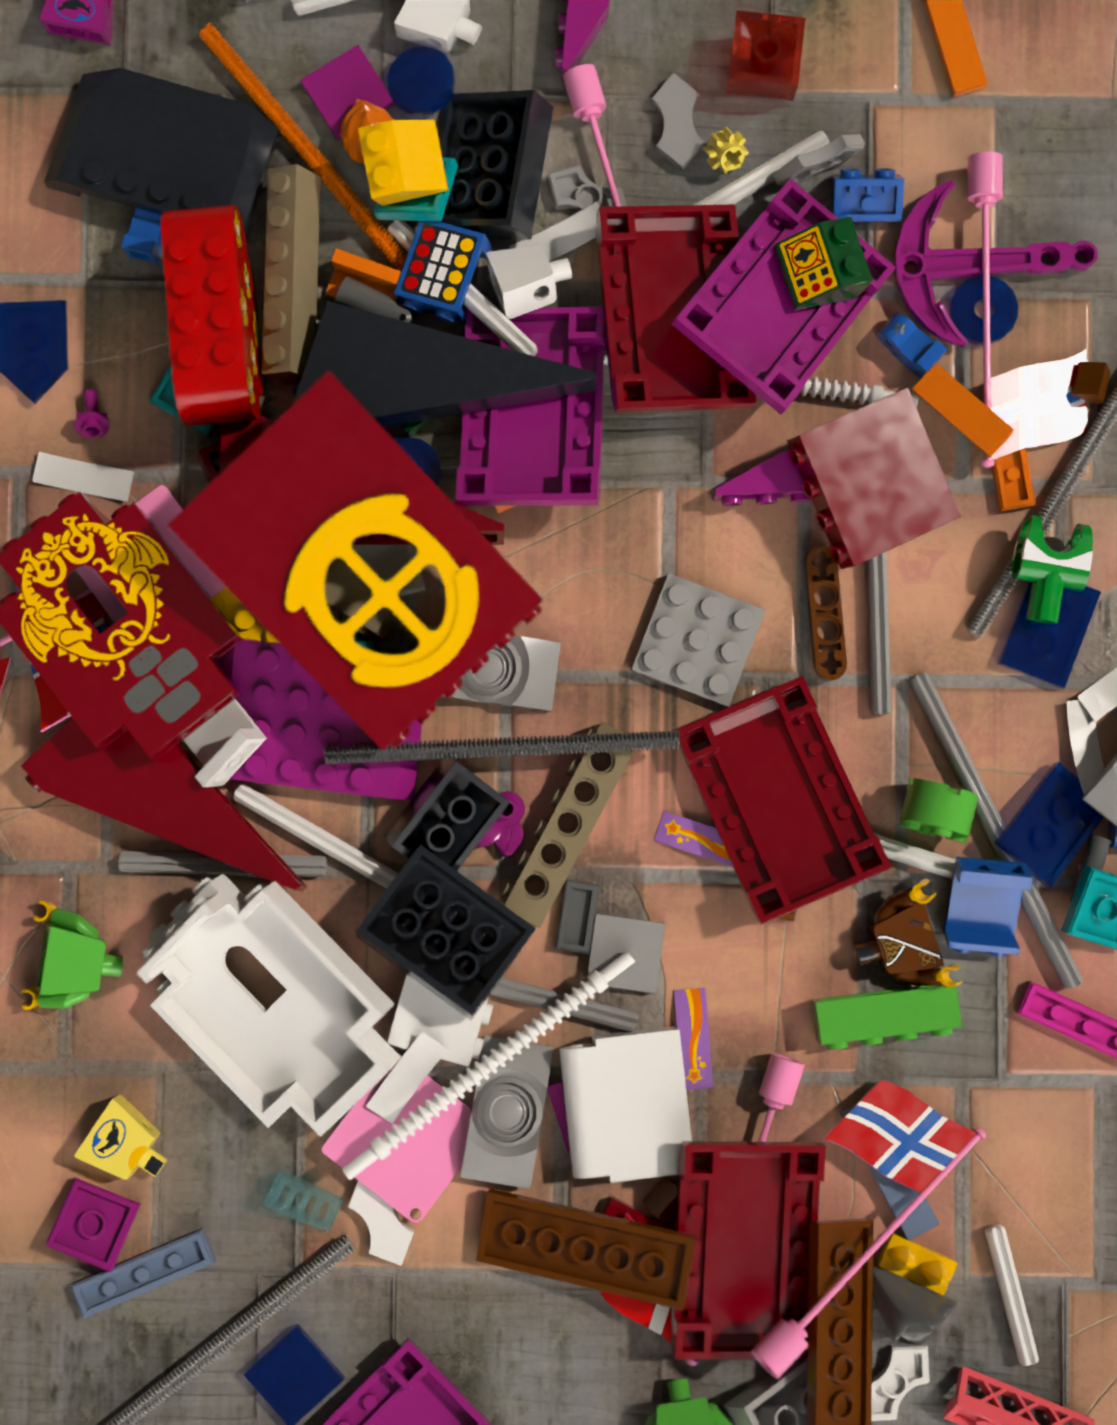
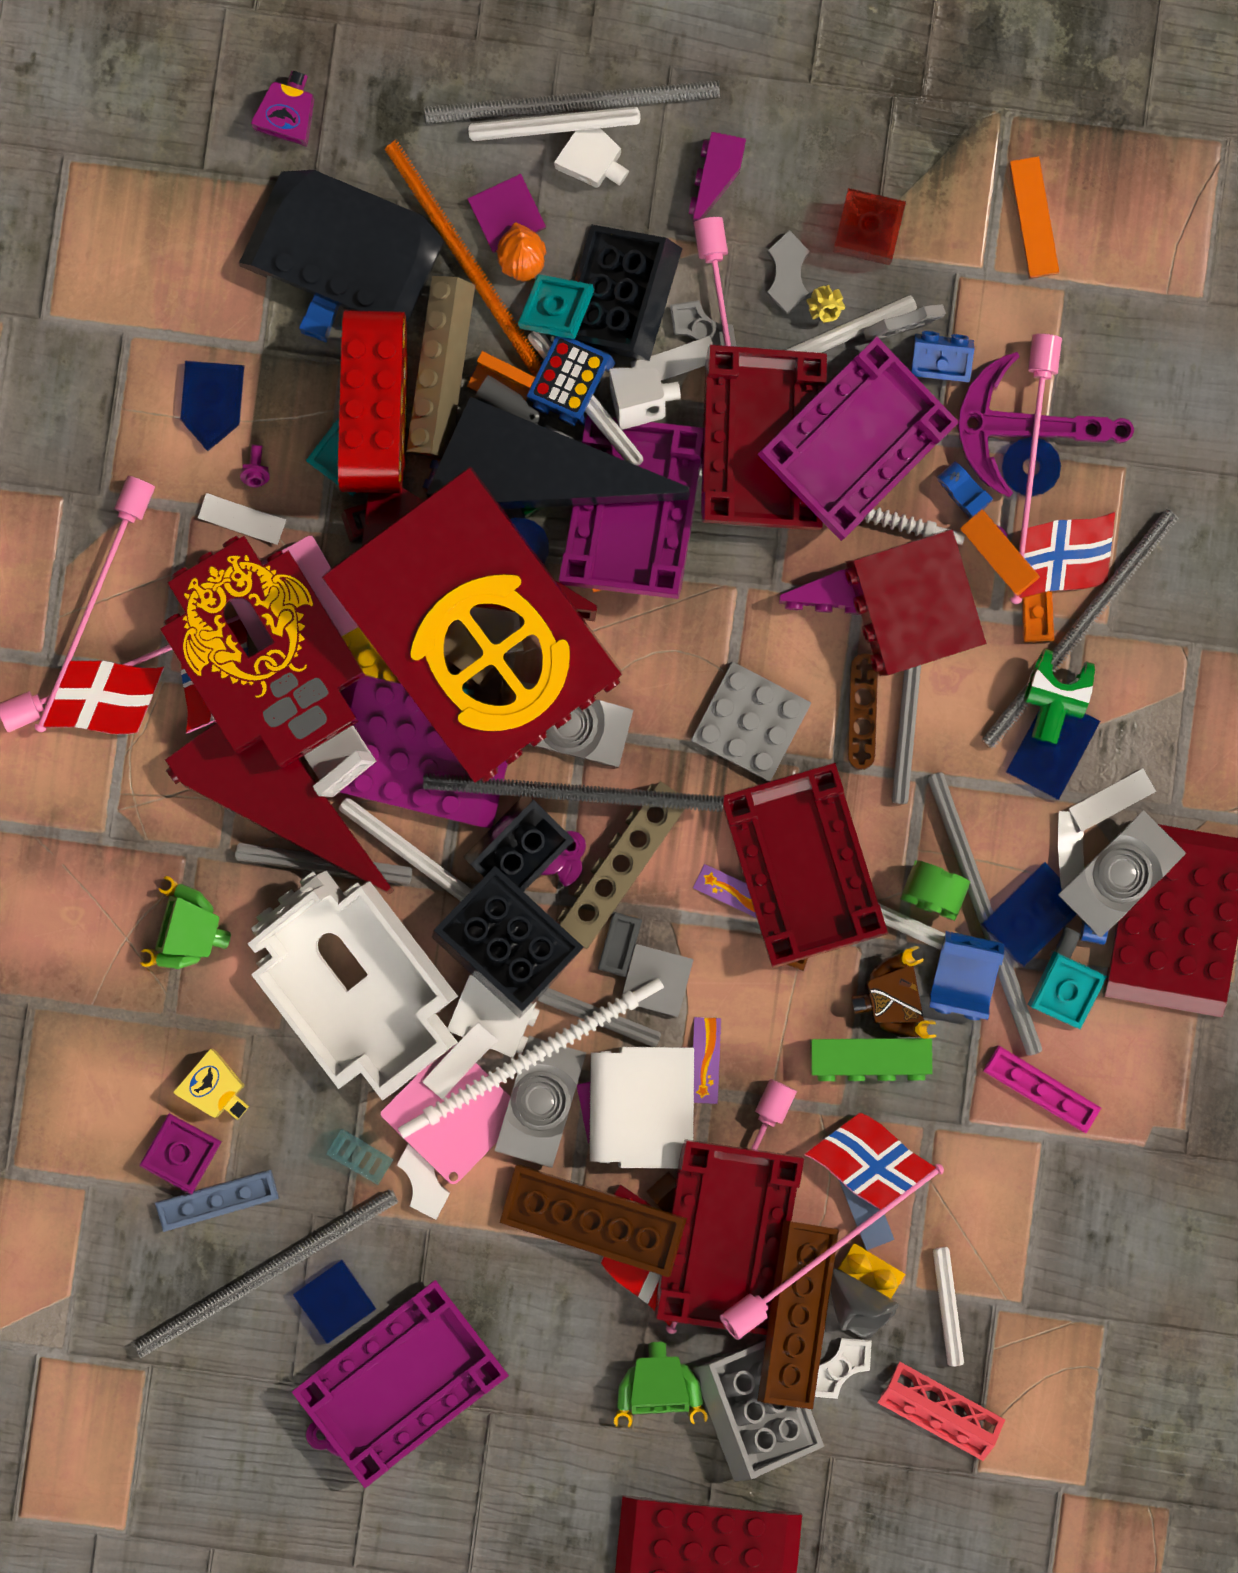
camera: 10 degrees right, 0 degrees up
yellow slope [358,120,449,206] -> none
clear blue tile [387,46,456,115] -> none
slope [773,217,873,310] -> none
reddish brown slope [1070,362,1111,406] -> none

